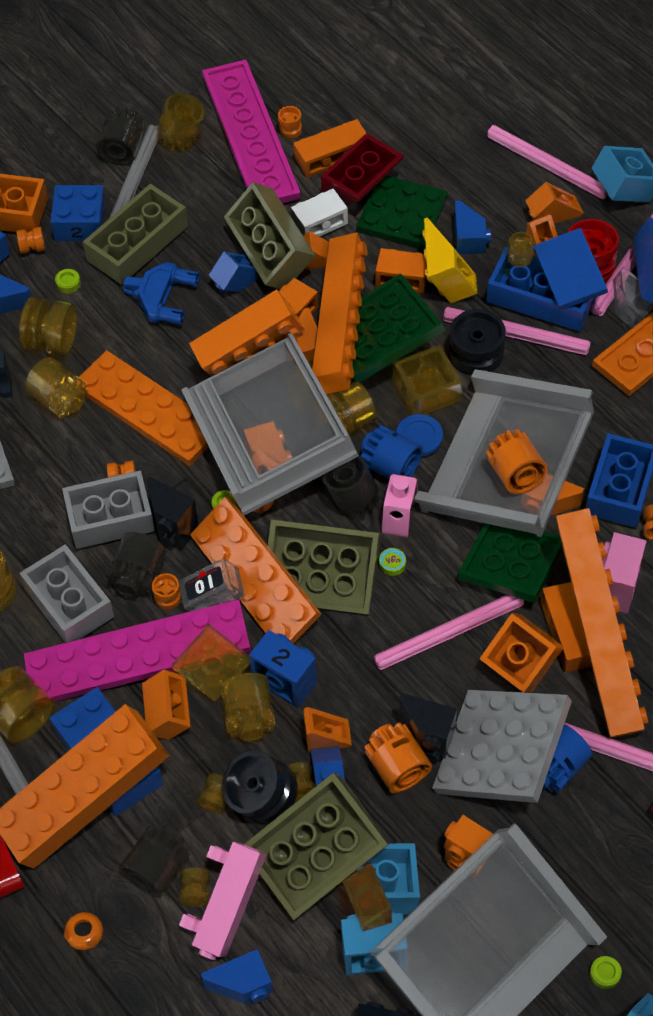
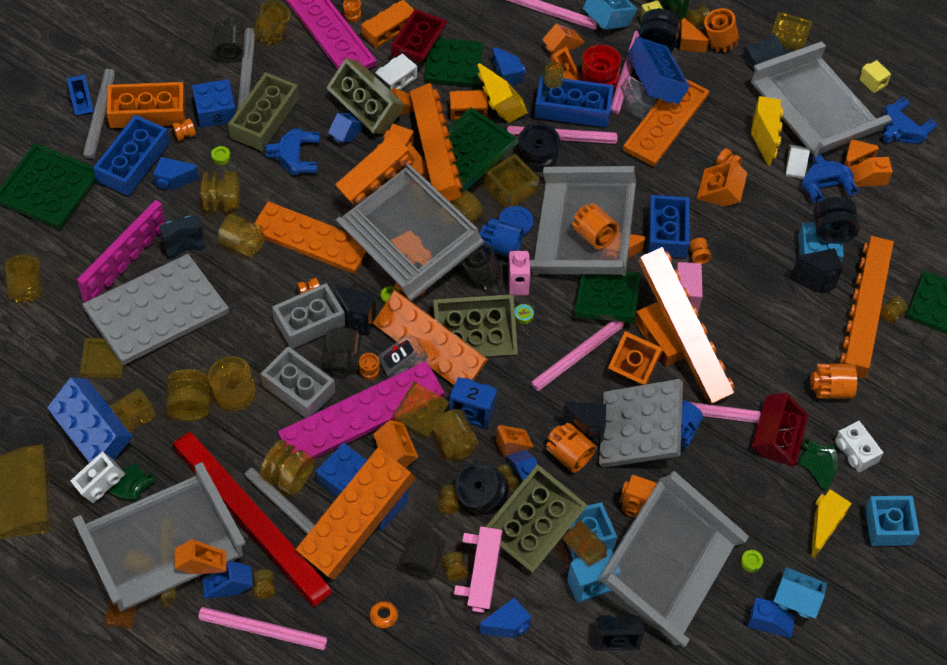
camera: 20 degrees left, 0 degrees up
blue tile [533,228,608,310] -> none

